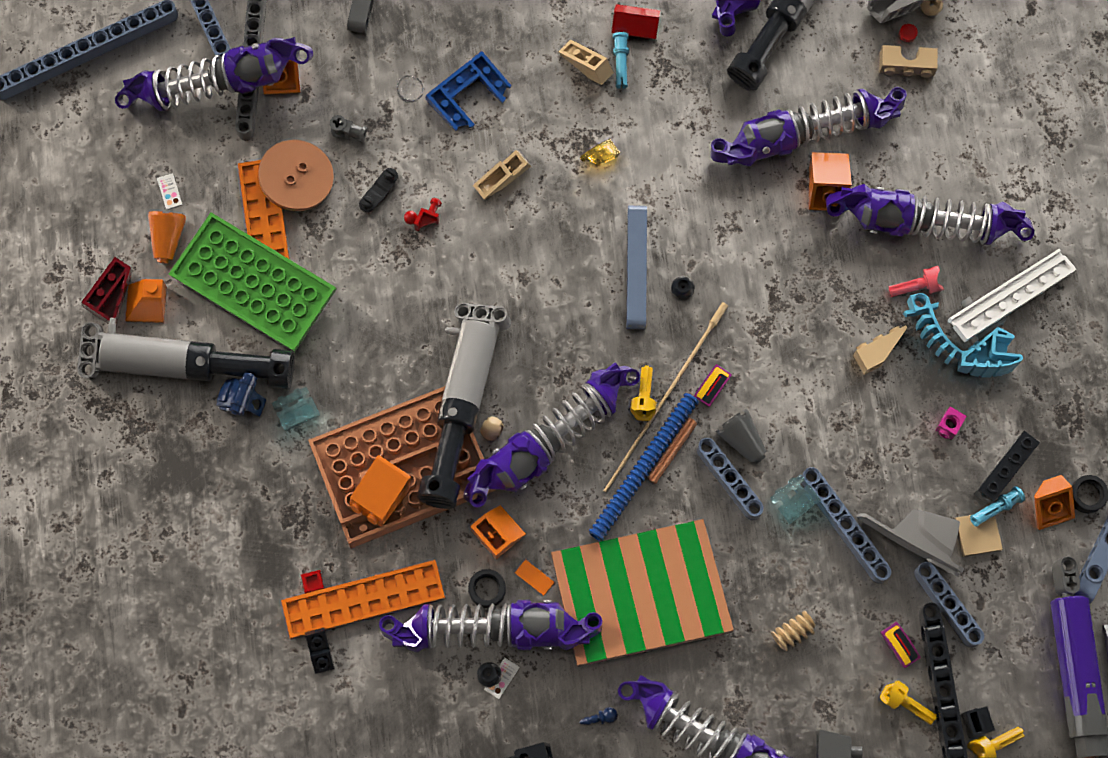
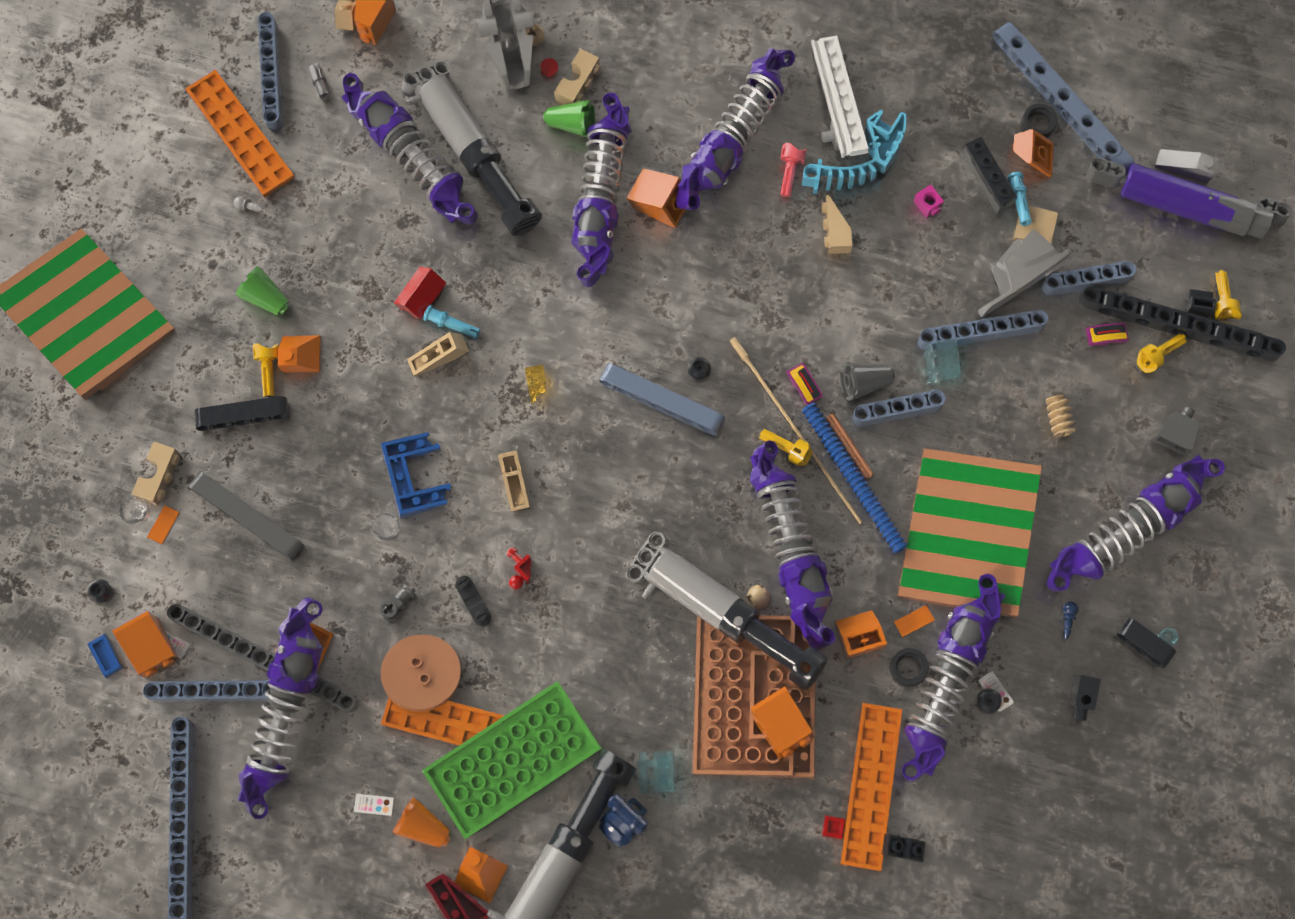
camera: 60 degrees left, 0 degrees up
none -> bright green cone [543,100,595,137]

